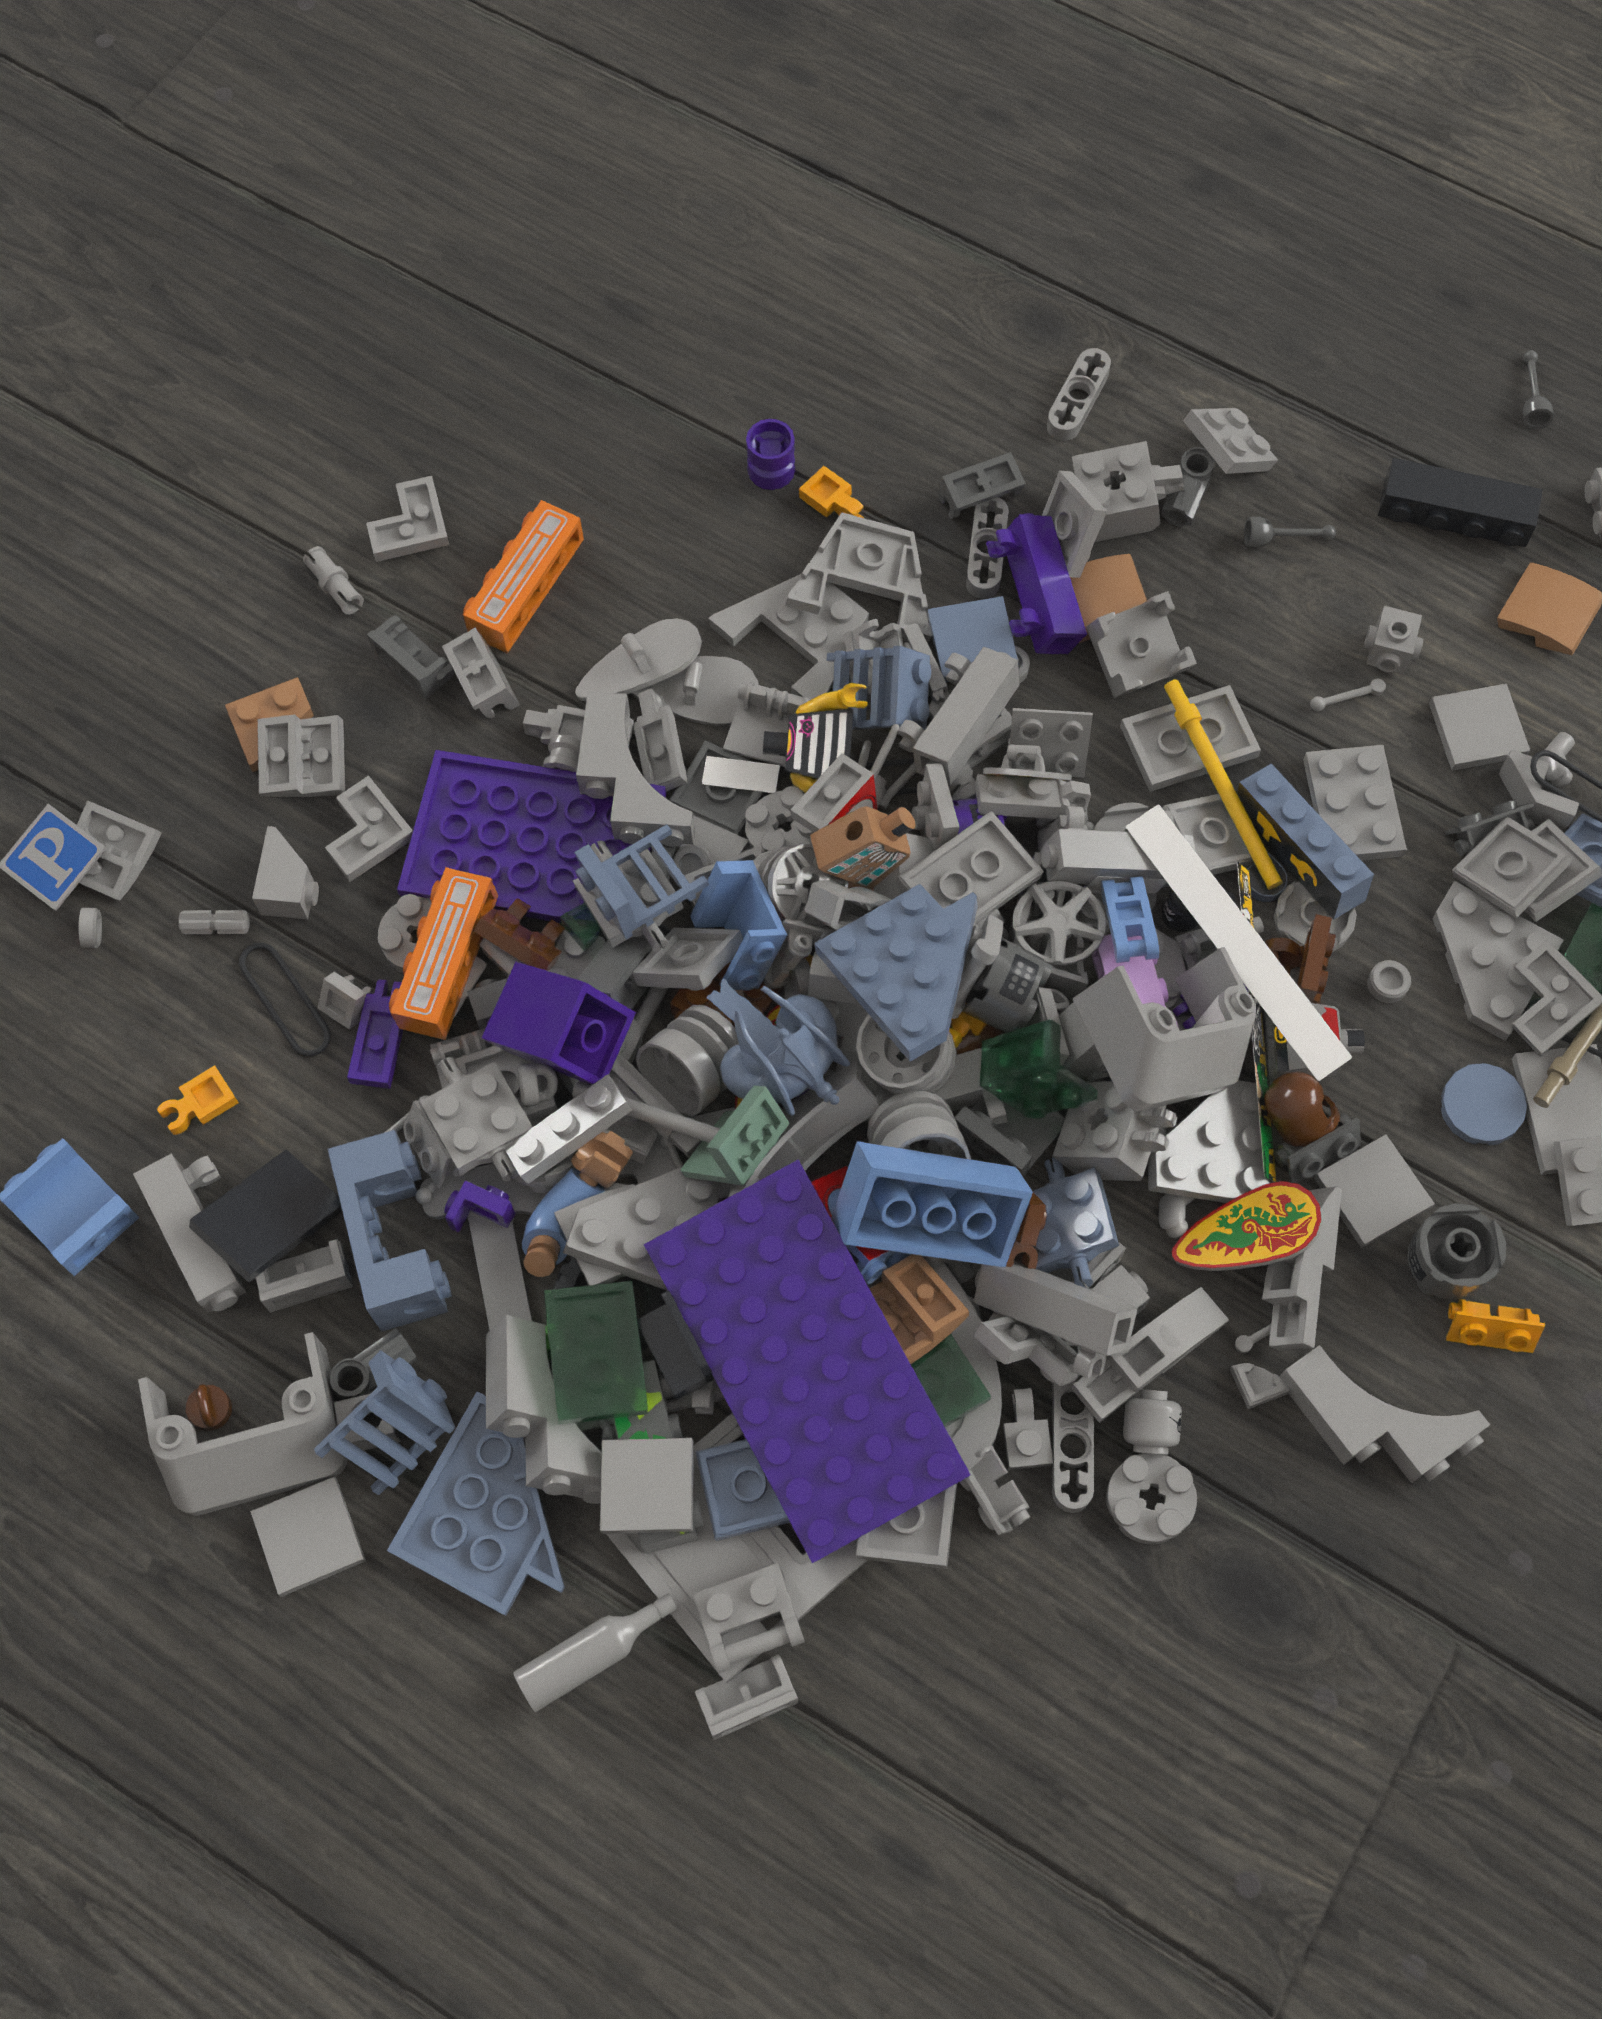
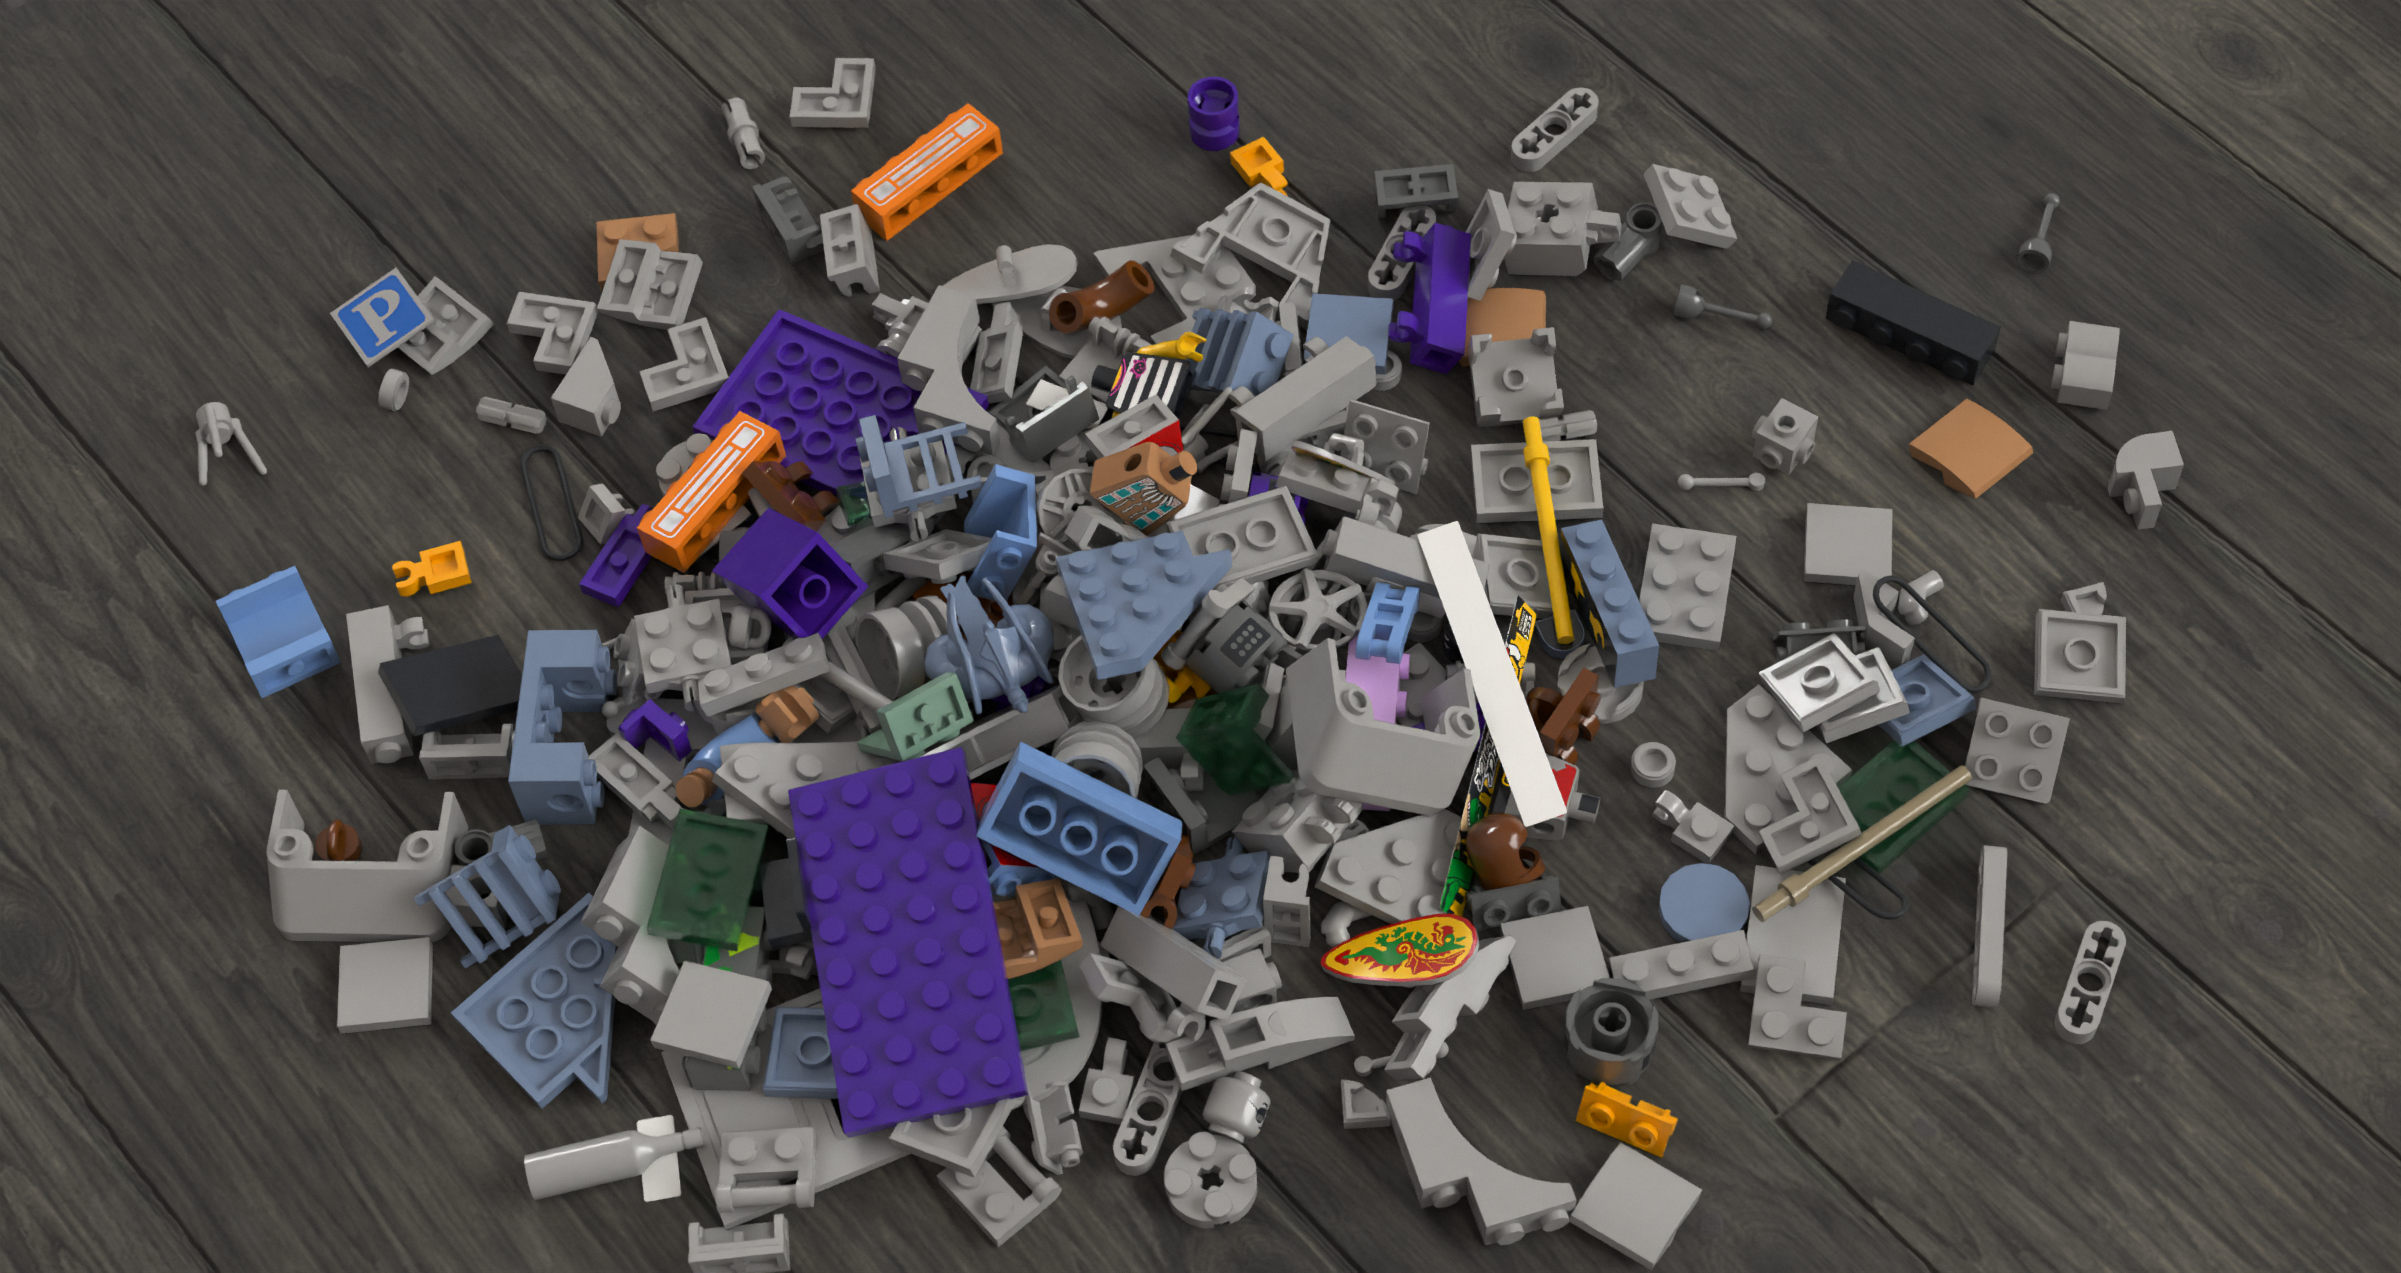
camera: 20 degrees right, 10 degrees down
none -> light grey plate [507,292,598,375]
none -> light grey hinge [588,733,689,834]
none -> white sticker [637,1115,681,1202]
none -> light grey plate [937,1127,1062,1247]
none -> dark grey hinge [1005,375,1099,463]
none -> reddish brown cylinder [1049,260,1155,333]
none -> light grey hinge [1263,856,1311,947]
none -> light grey piece [1539,410,1597,442]
none -> light grey slope [1569,1142,1702,1270]
none -> light grey plate [1609,930,1755,1000]
none -> light grey plate [1652,790,1735,864]

